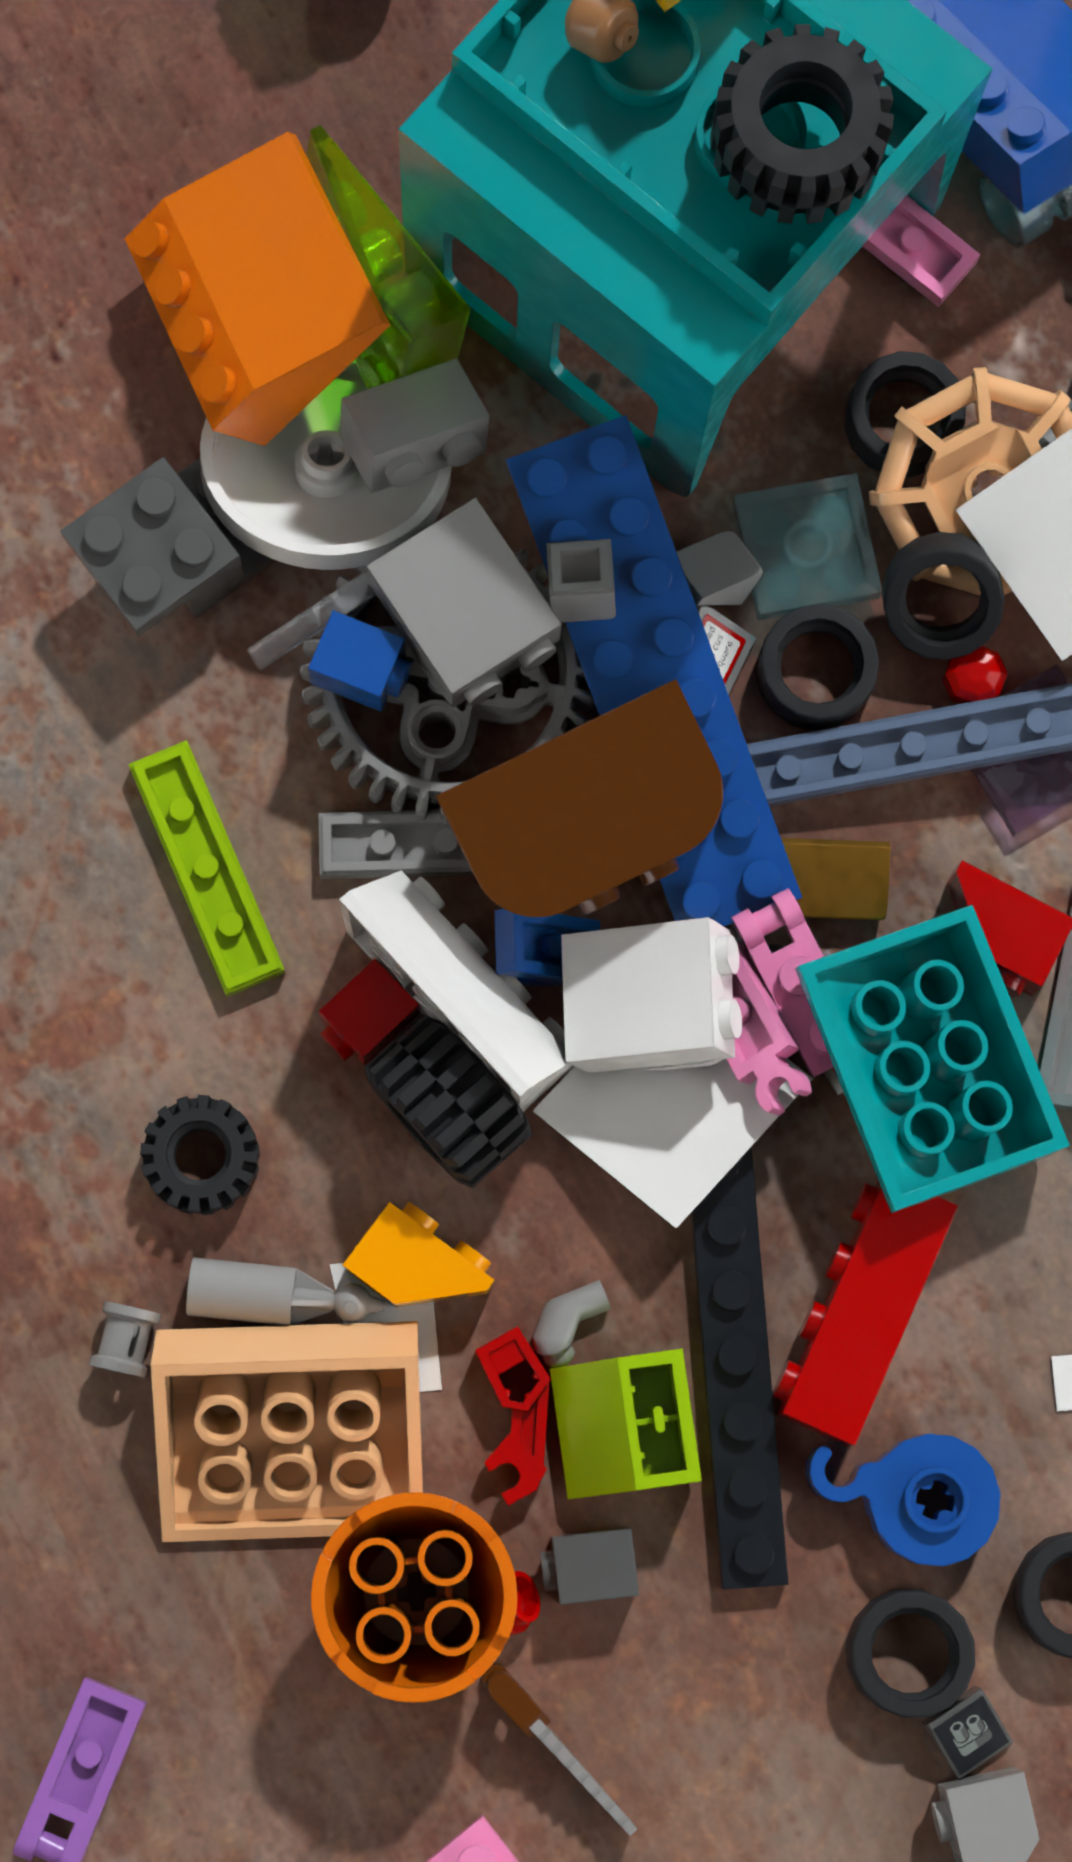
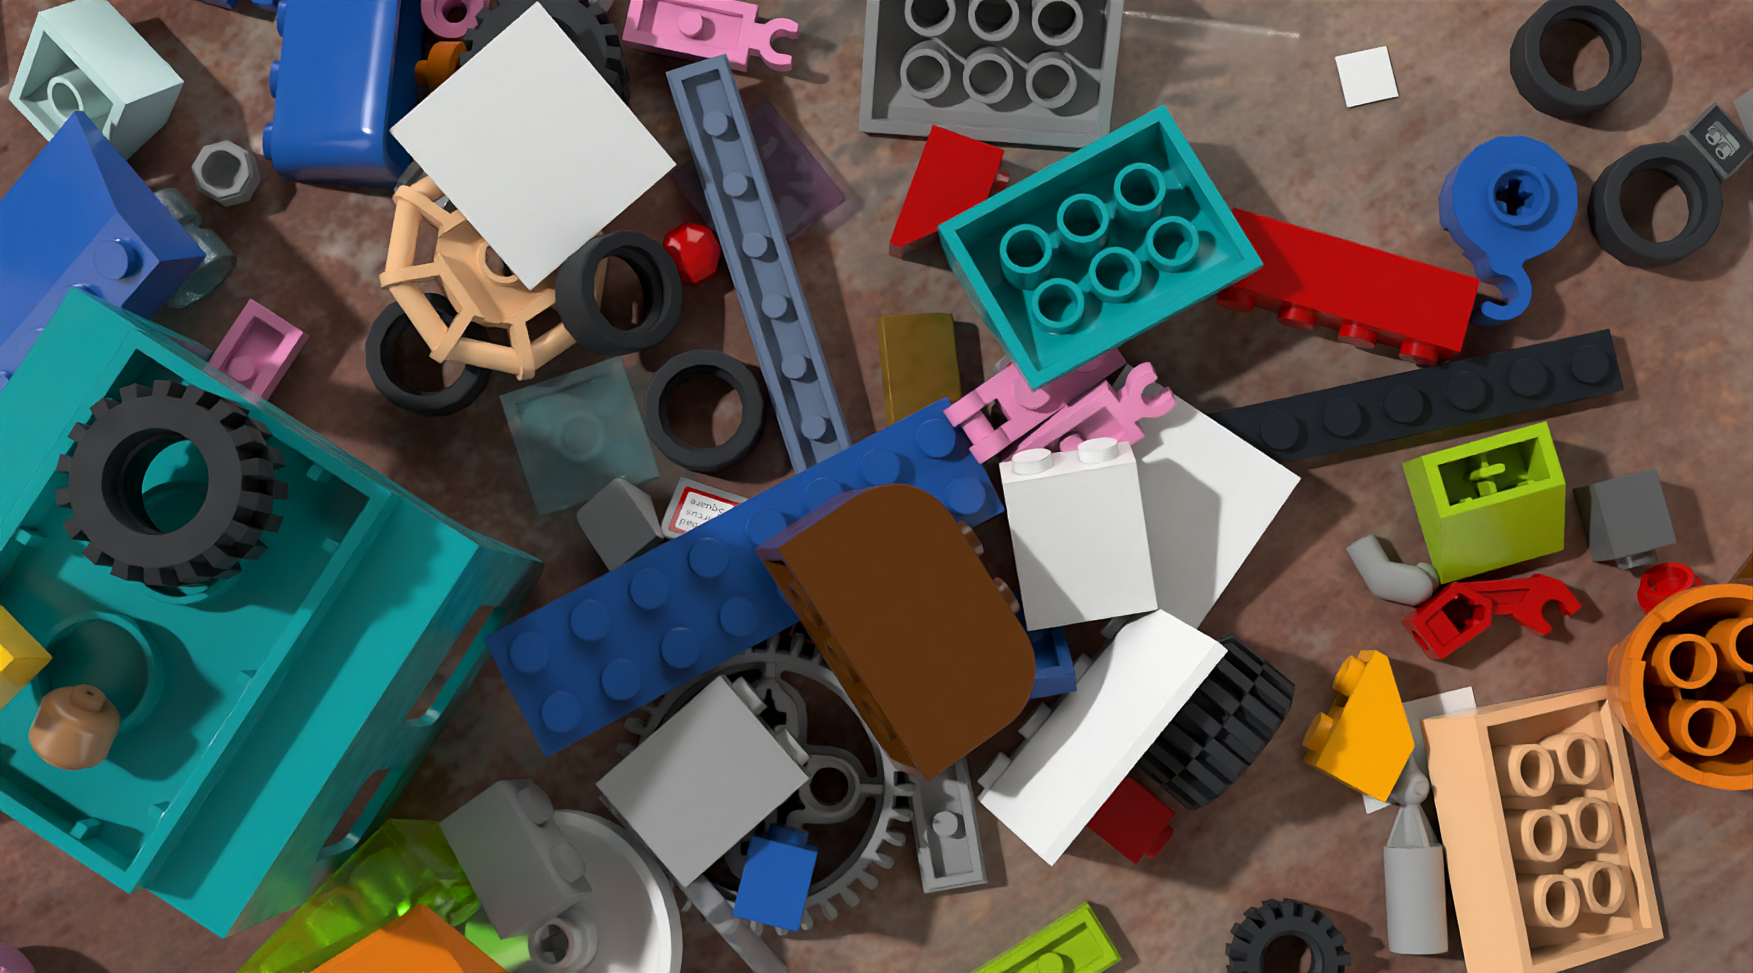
camera: 90 degrees left, 5 degrees up
light grey slope [546,539,616,623] -> none

